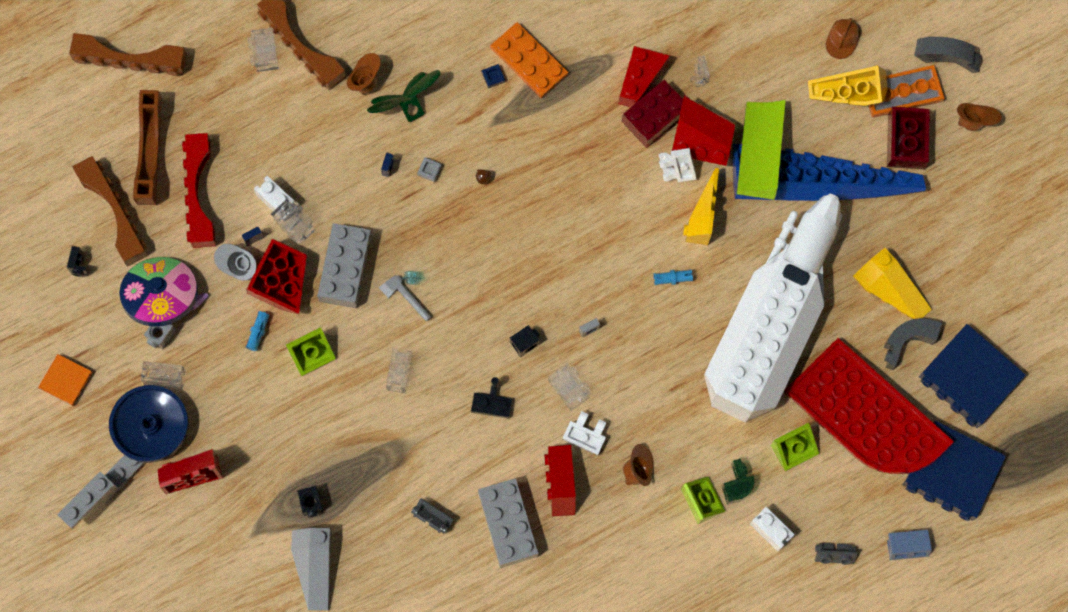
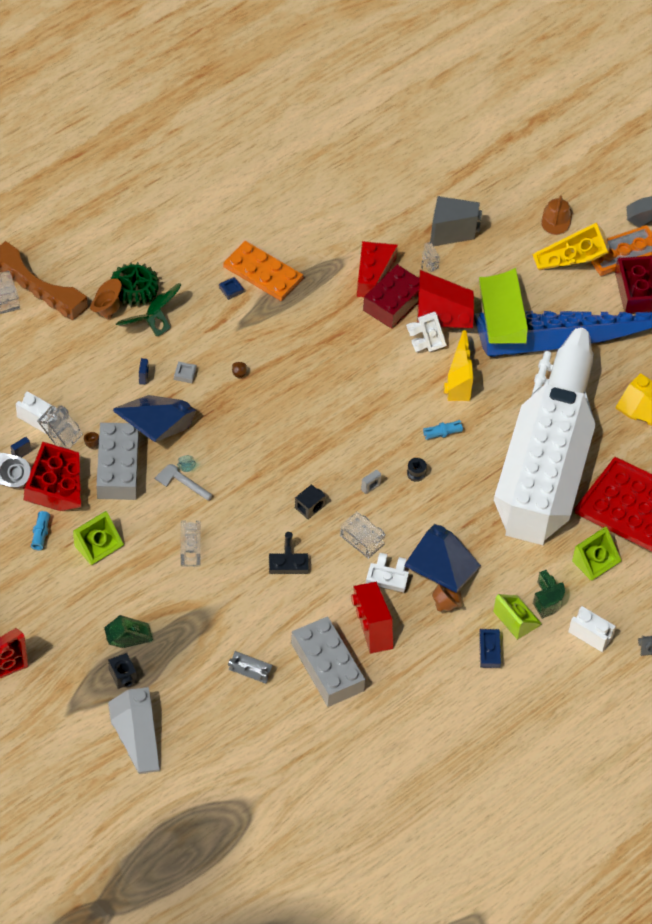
camera: 10 degrees left, 20 degrees down
none -> reddish brown hinge [84,432,99,449]
none -> clear green slope [104,615,153,648]
none -> dark green gear [110,262,159,307]
none -> dark blue slope [113,395,196,442]
none -> dark blue slope [404,524,480,593]
none -> black wheel [407,458,427,482]
none -> dark grey slope [430,196,483,247]
none -> dark blue plate [479,629,501,668]

